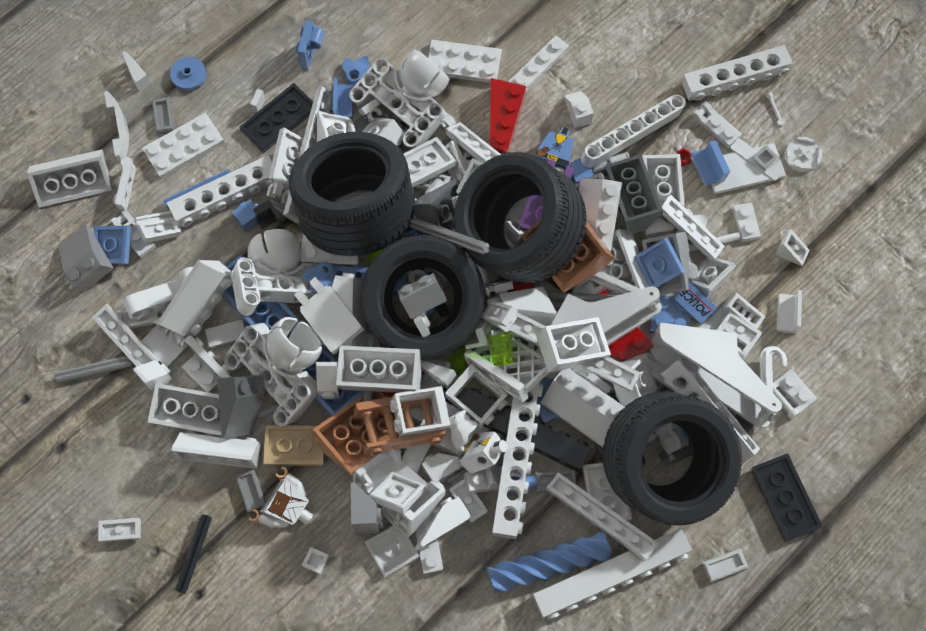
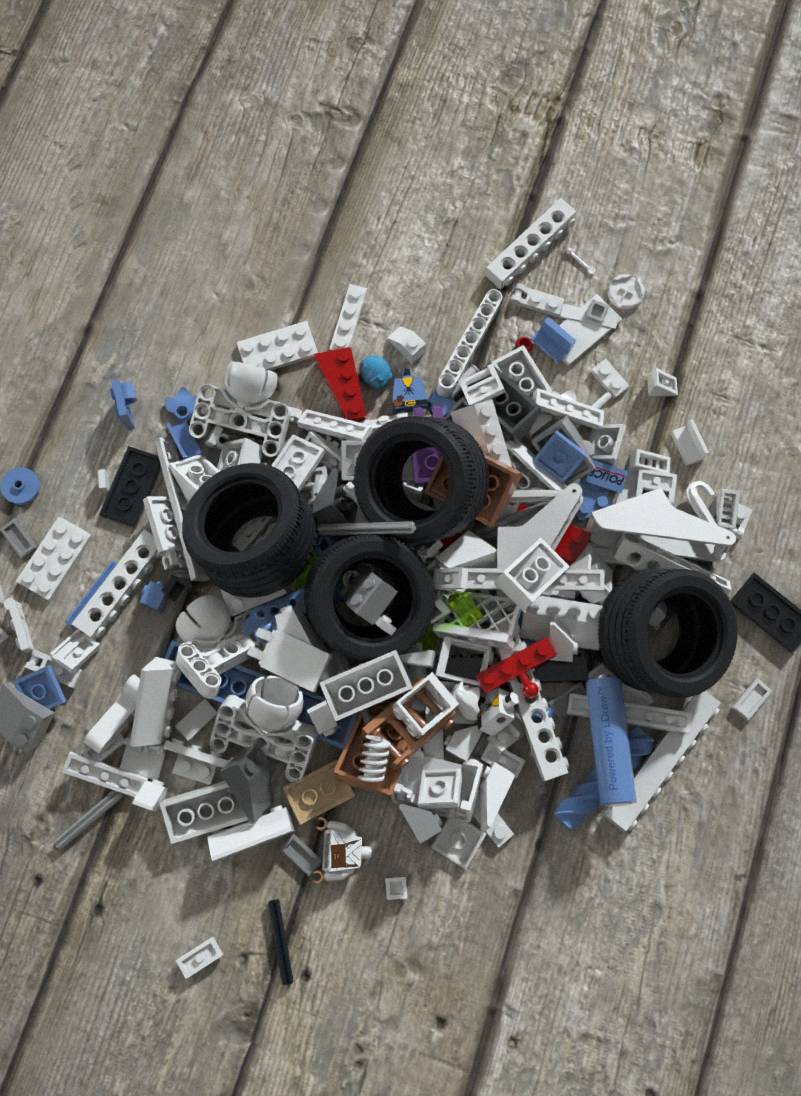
camera: 30 degrees left, 5 degrees up
none -> white piece [358,735,391,782]
none -> dark azure hair [359,356,393,390]
none -> white plate [458,364,506,406]
none -> red plate [475,637,557,699]
none -> white slope [549,615,578,662]
none -> medium blue piece [586,675,637,807]
none -> white slope [716,489,740,529]

